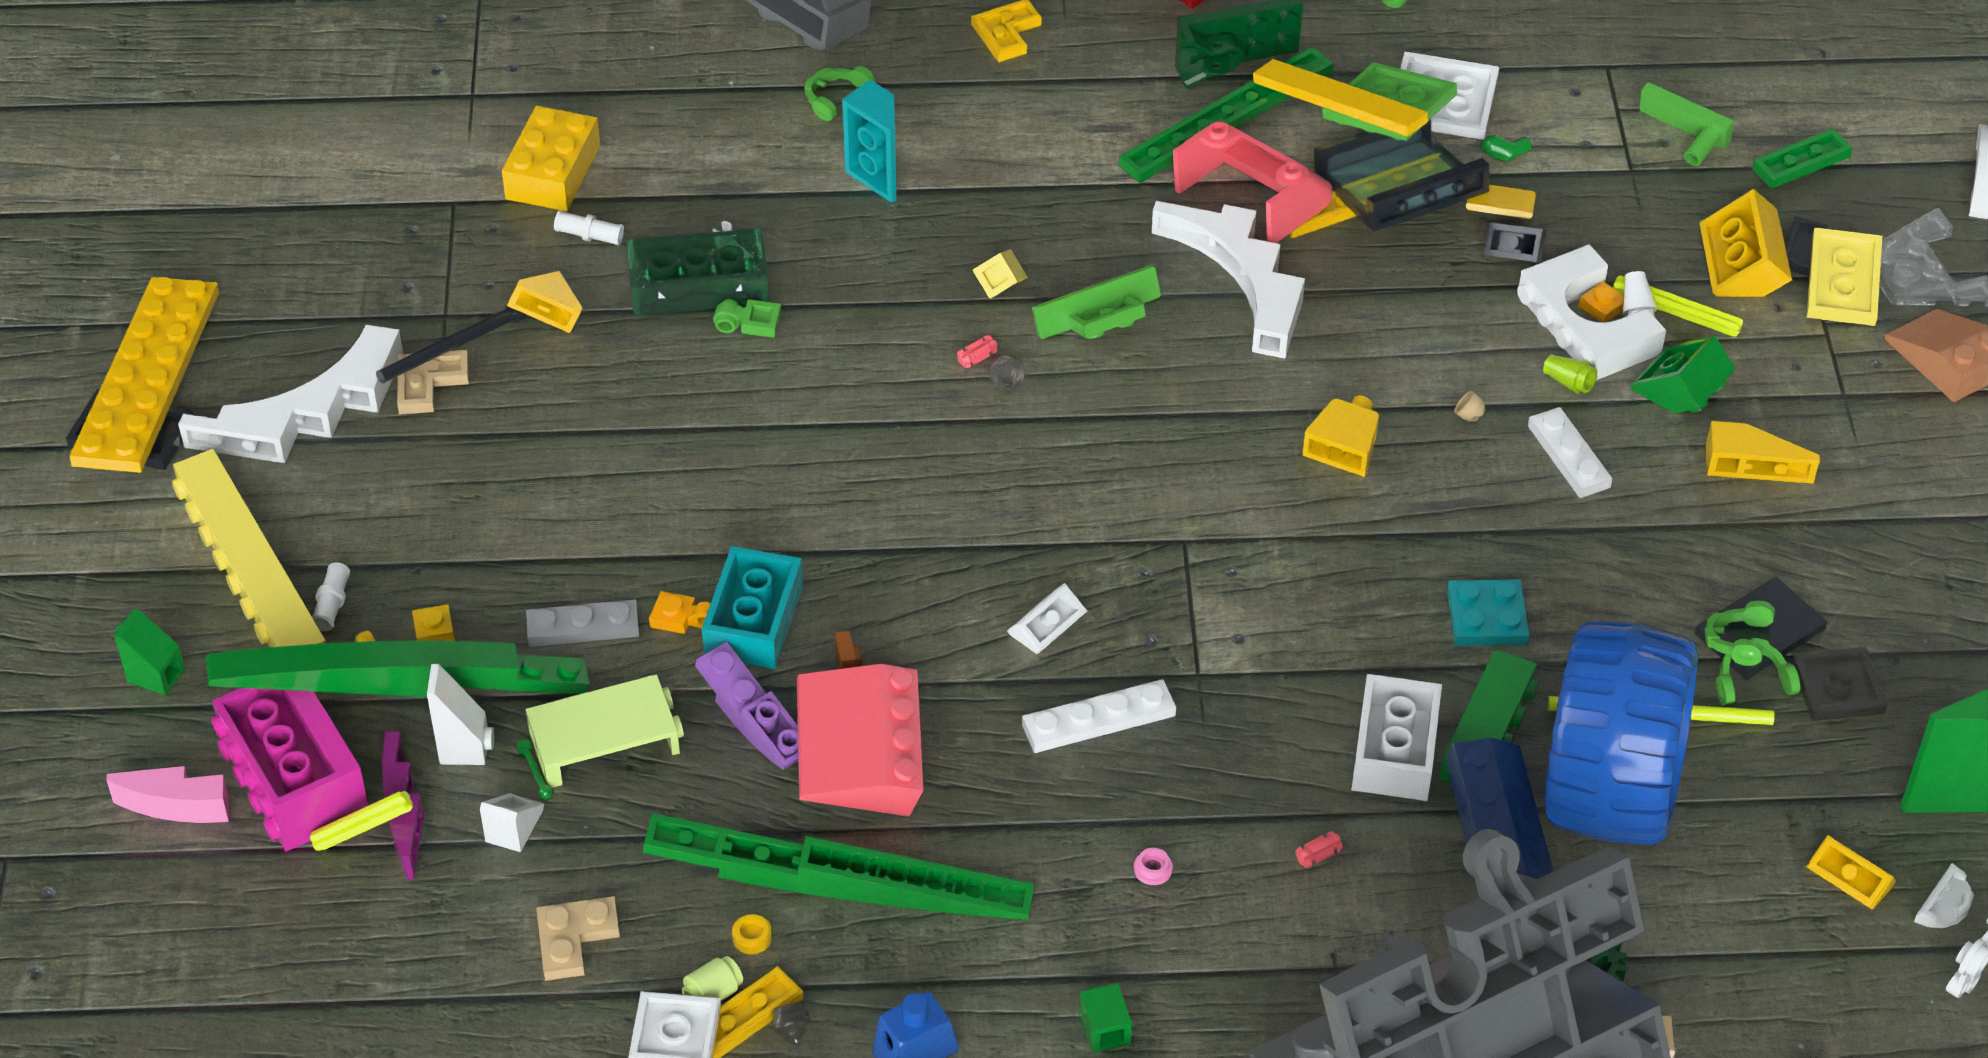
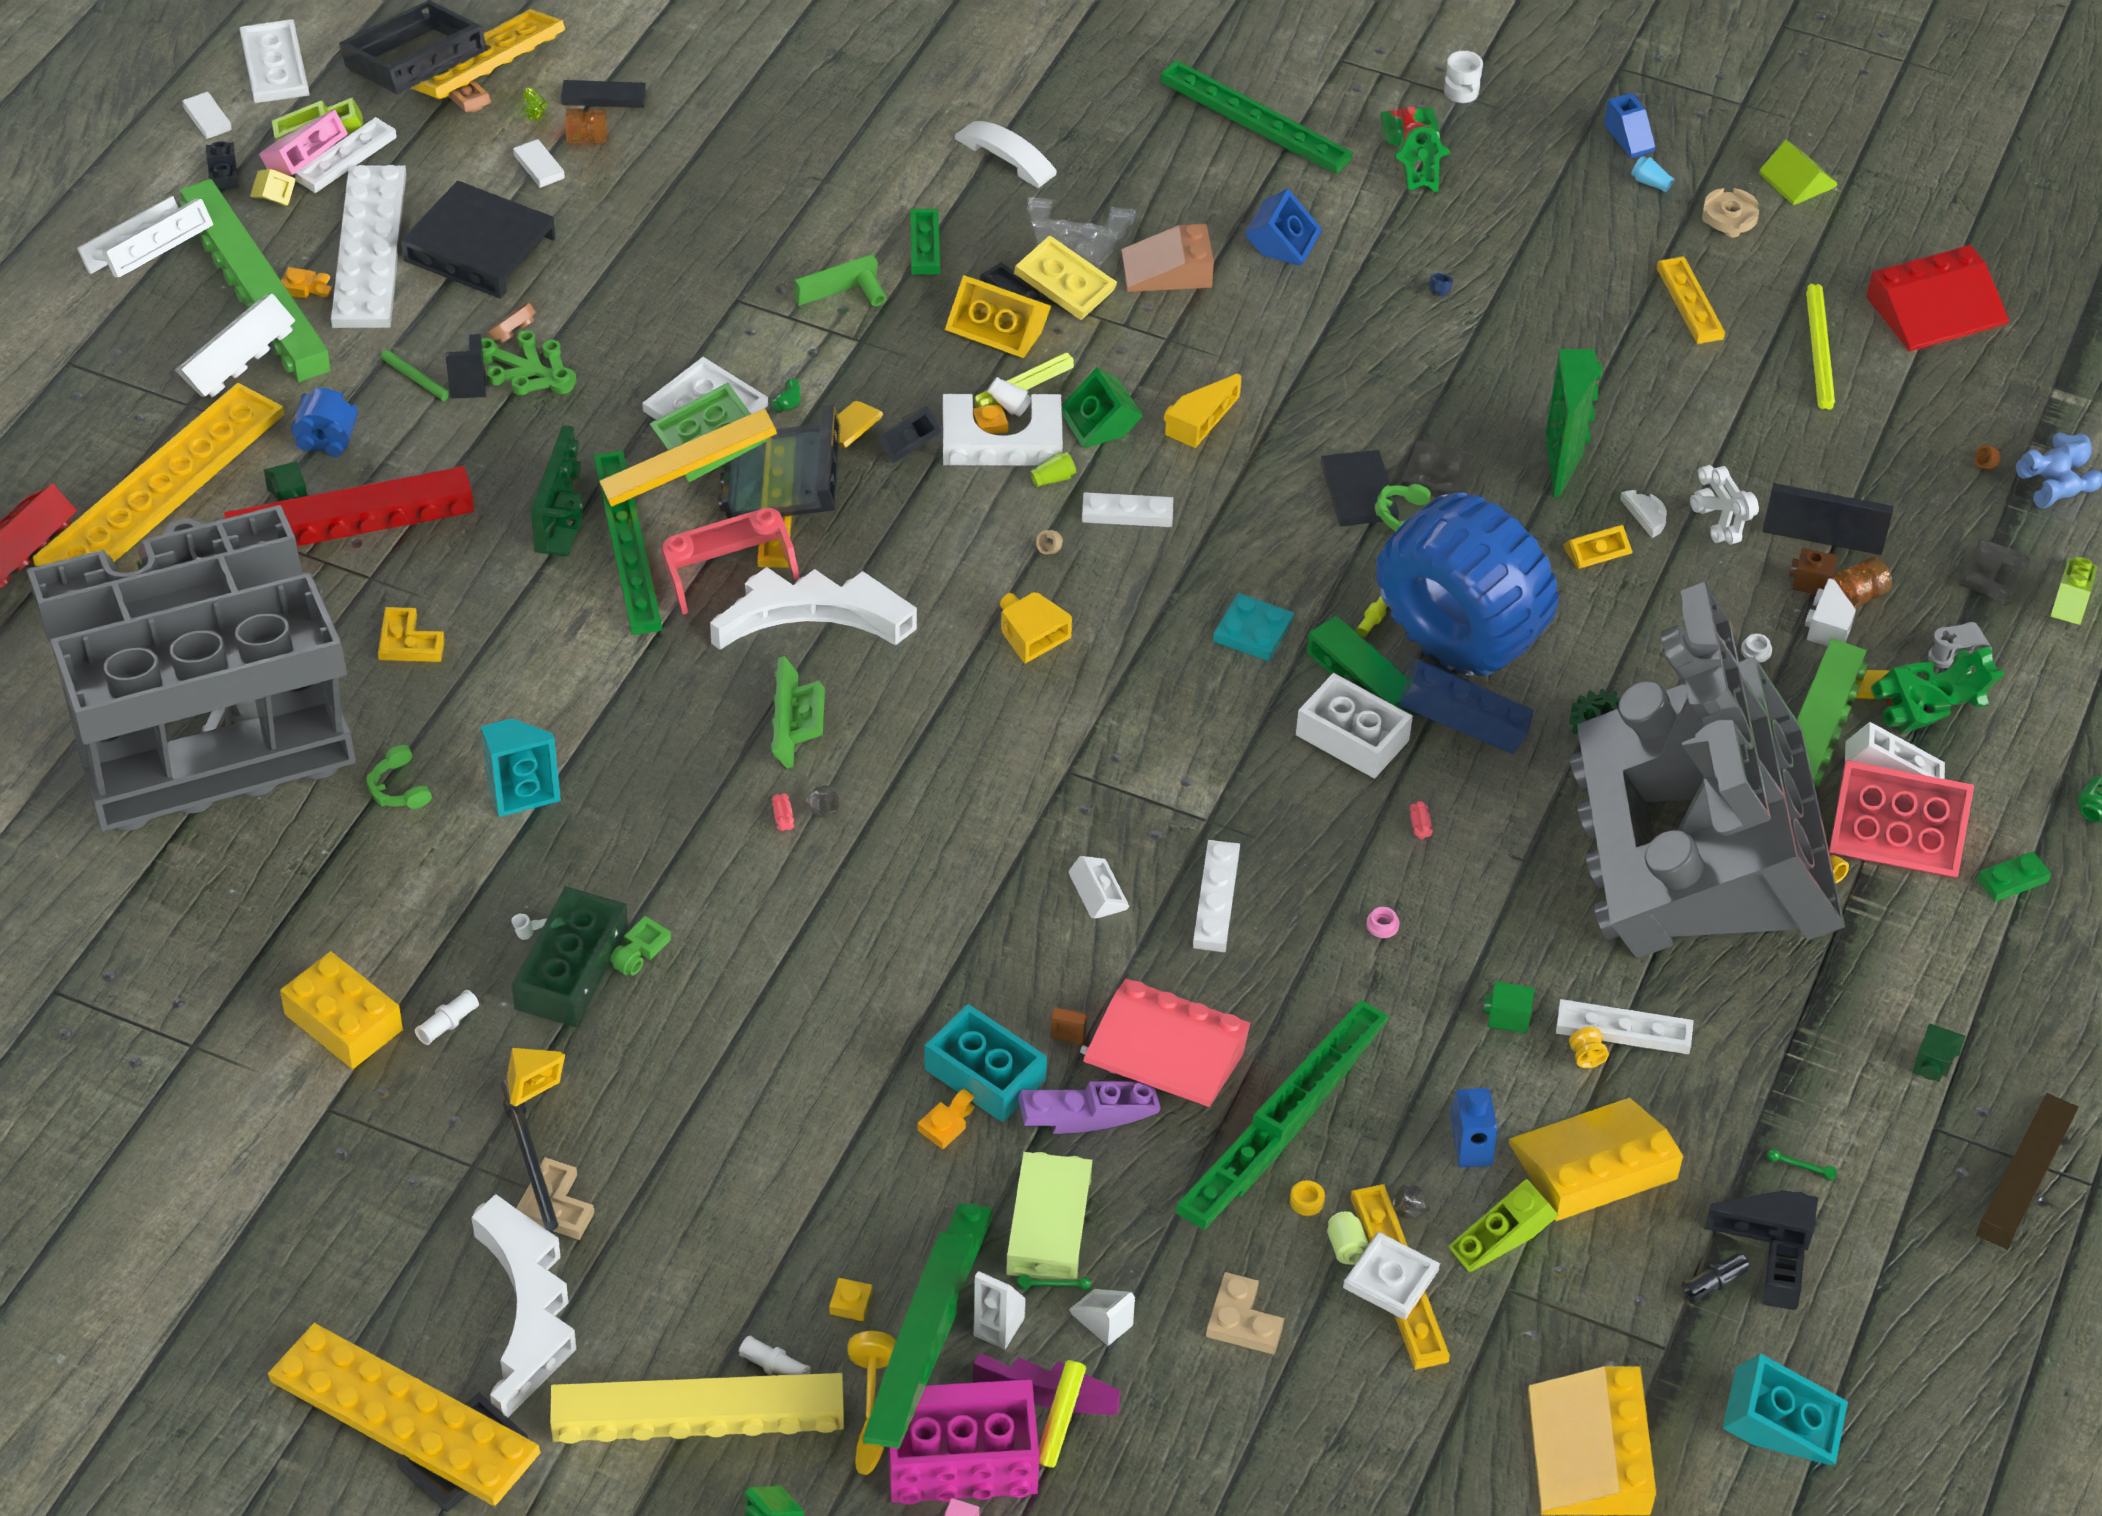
camera: 65 degrees left, 0 degrees up
light grey plate [526,599,639,647] -> none
light yellow panel [973,249,1027,299] -> none
bright green piece [1705,601,1775,666] -> none

